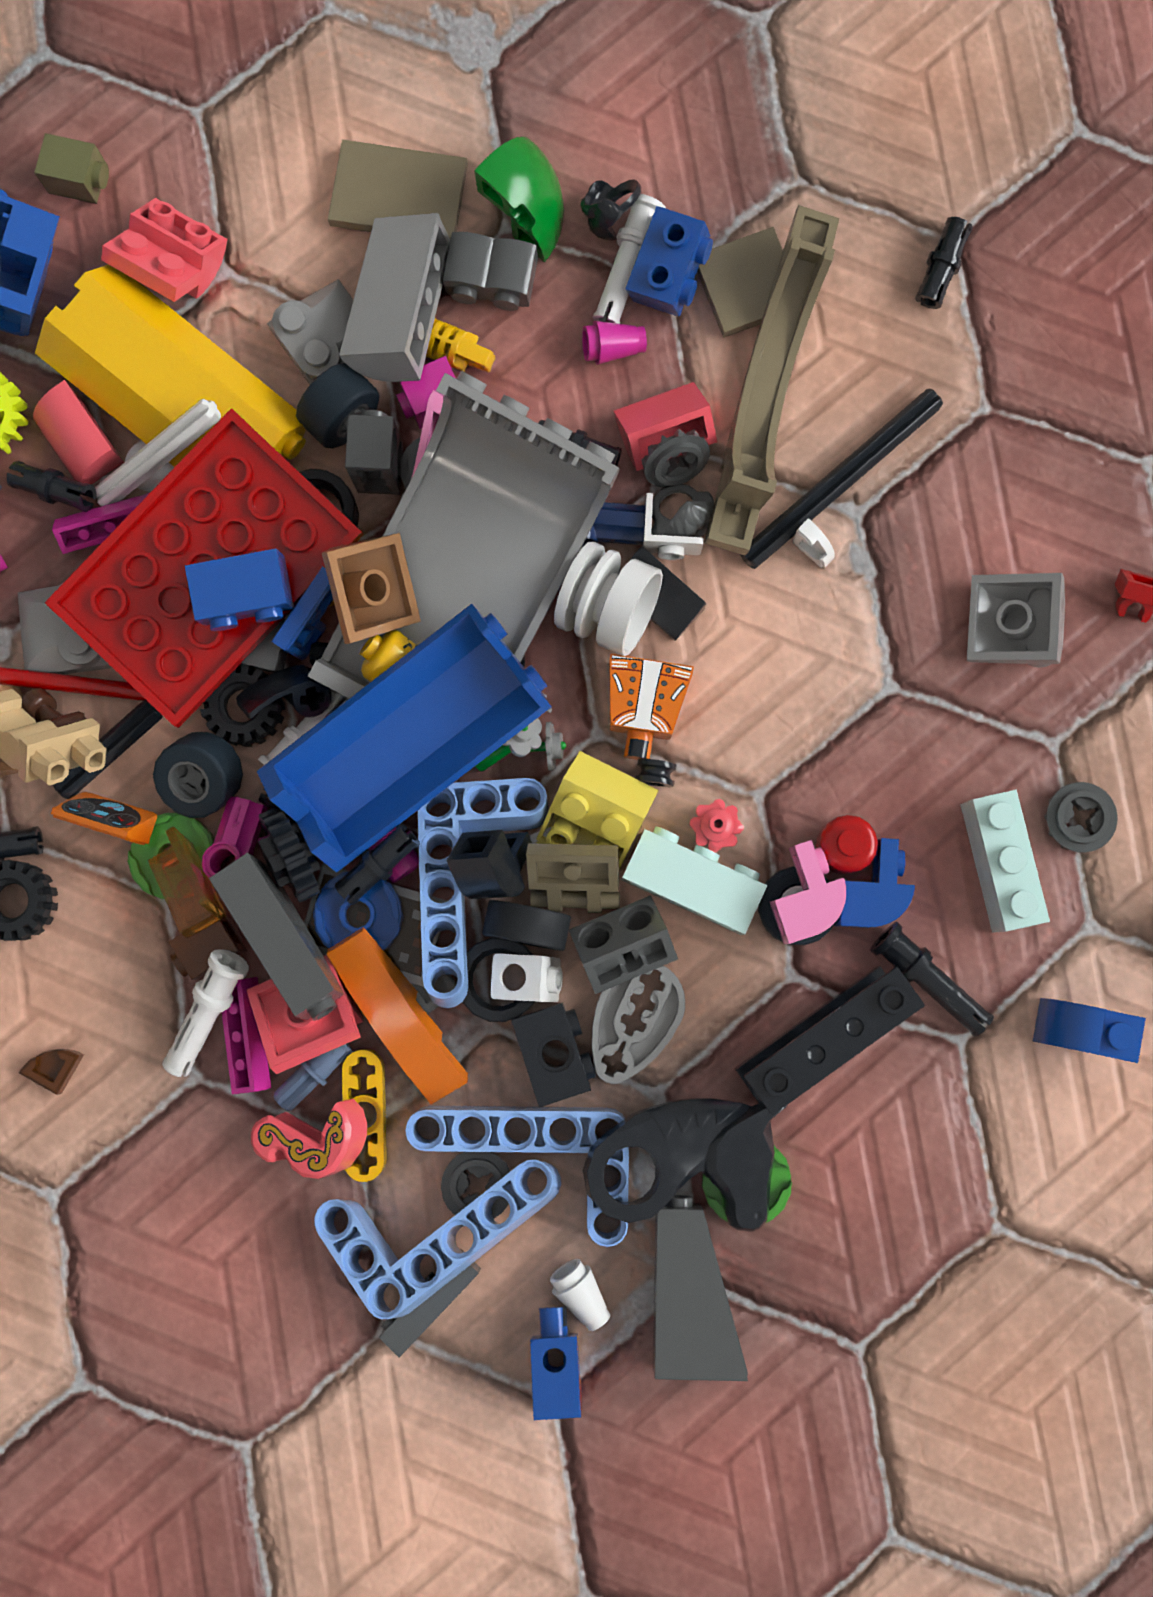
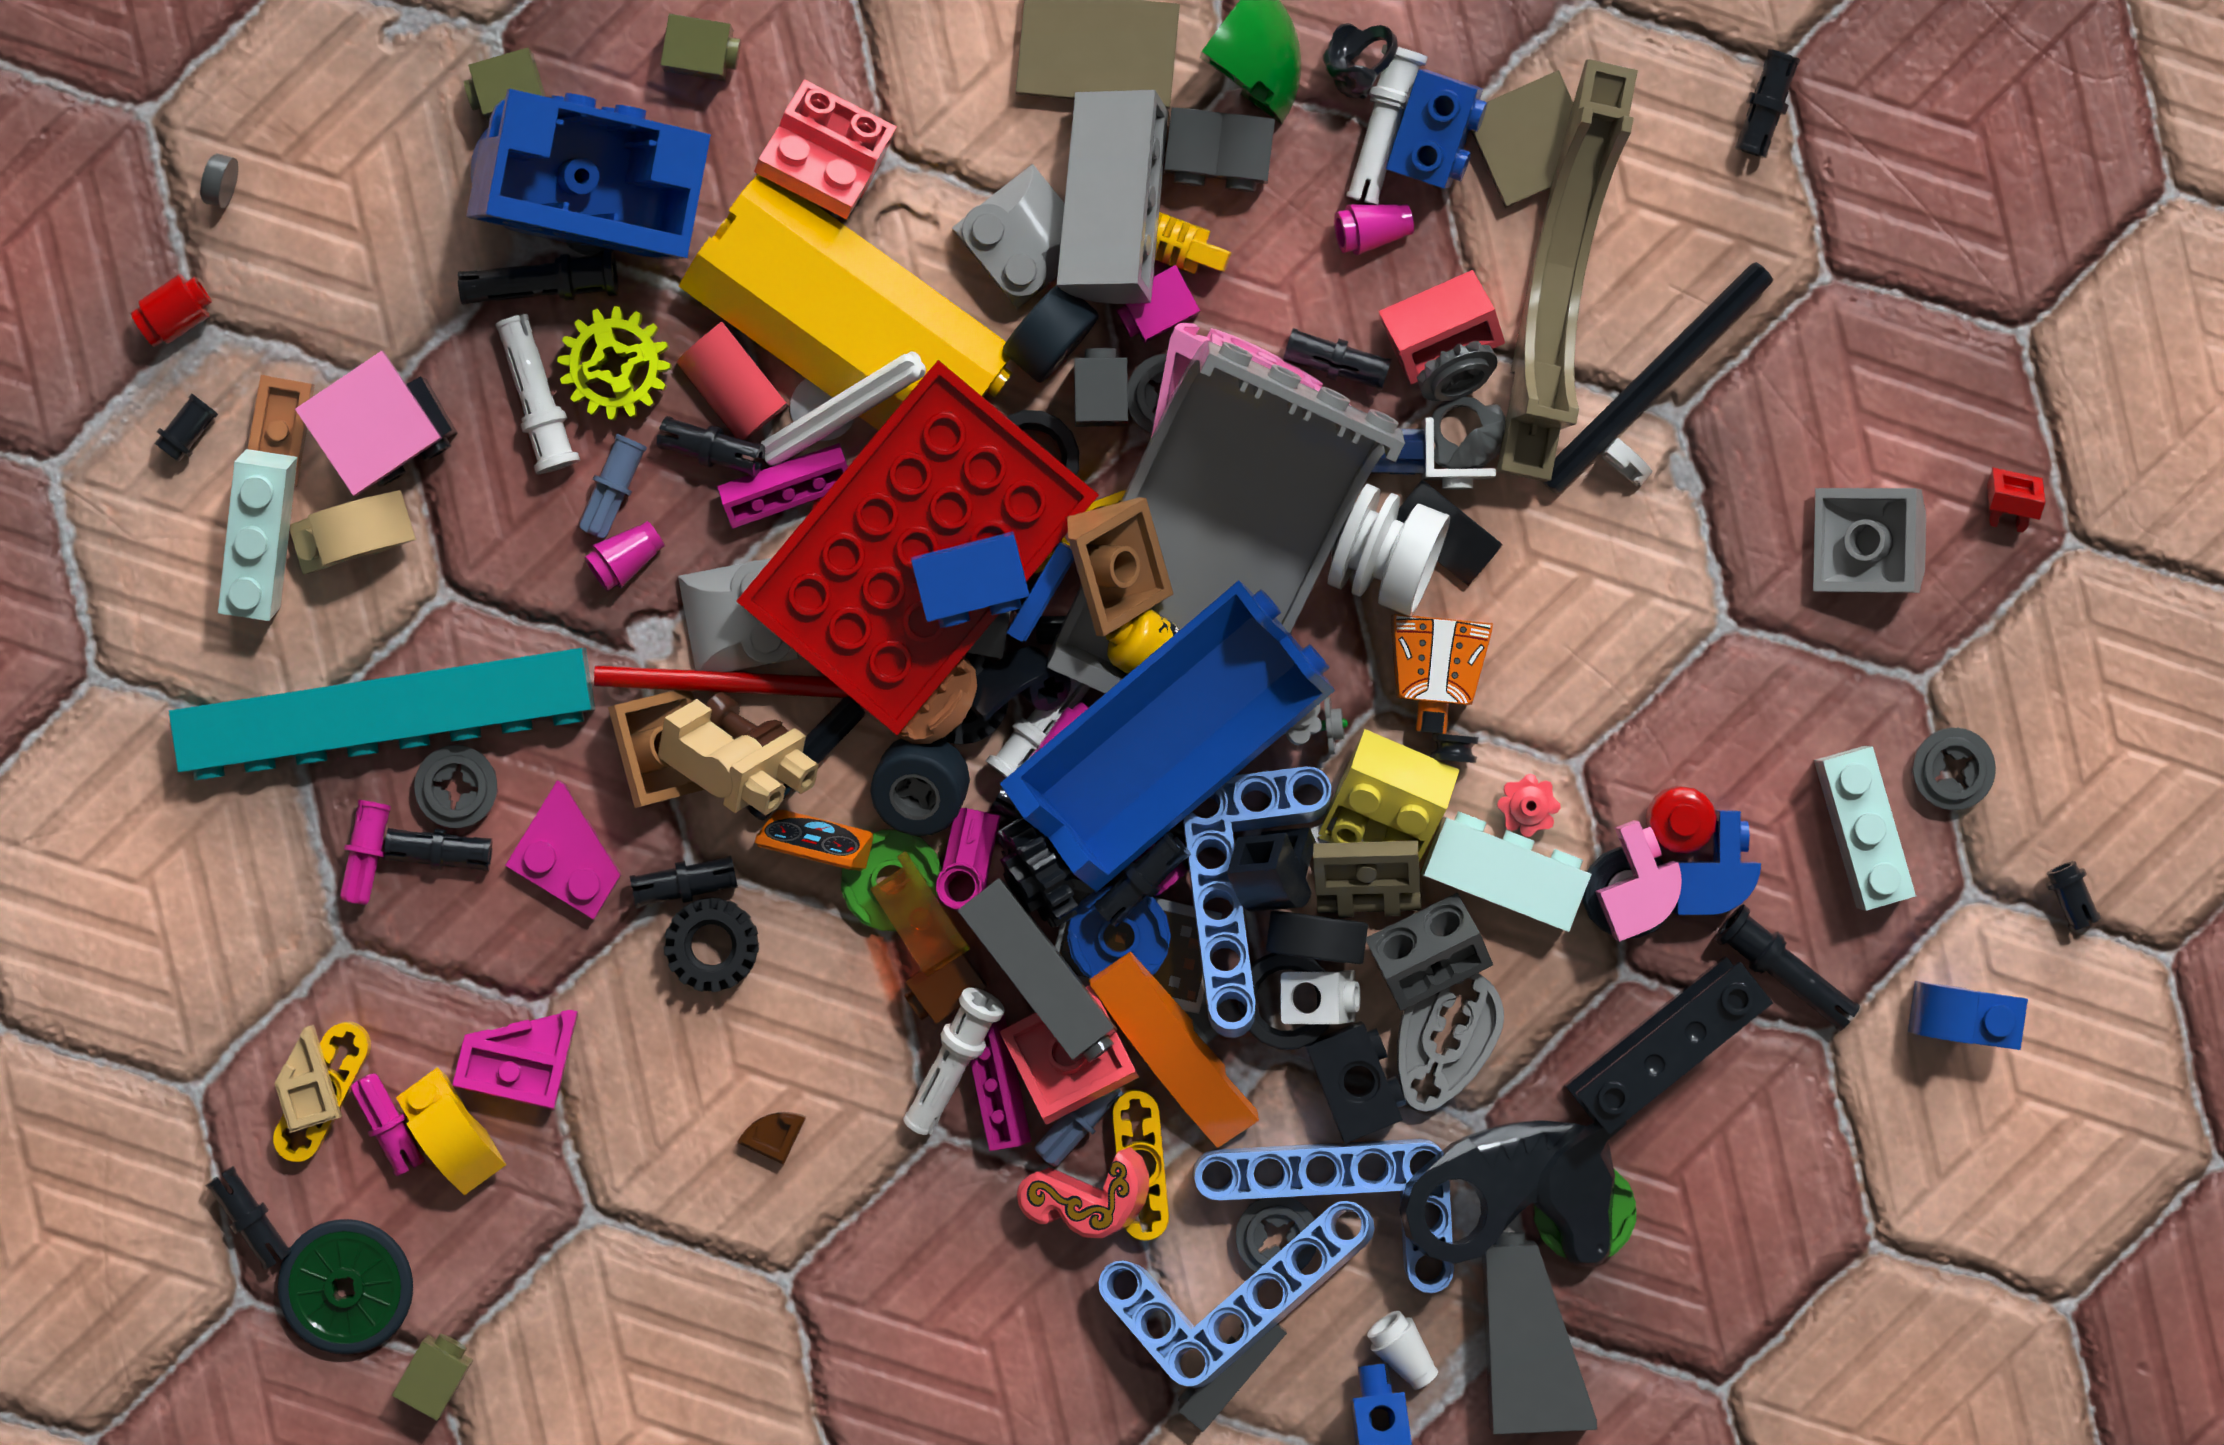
camera: 10 degrees left, 5 degrees up
none -> nougat plate [897,656,977,744]

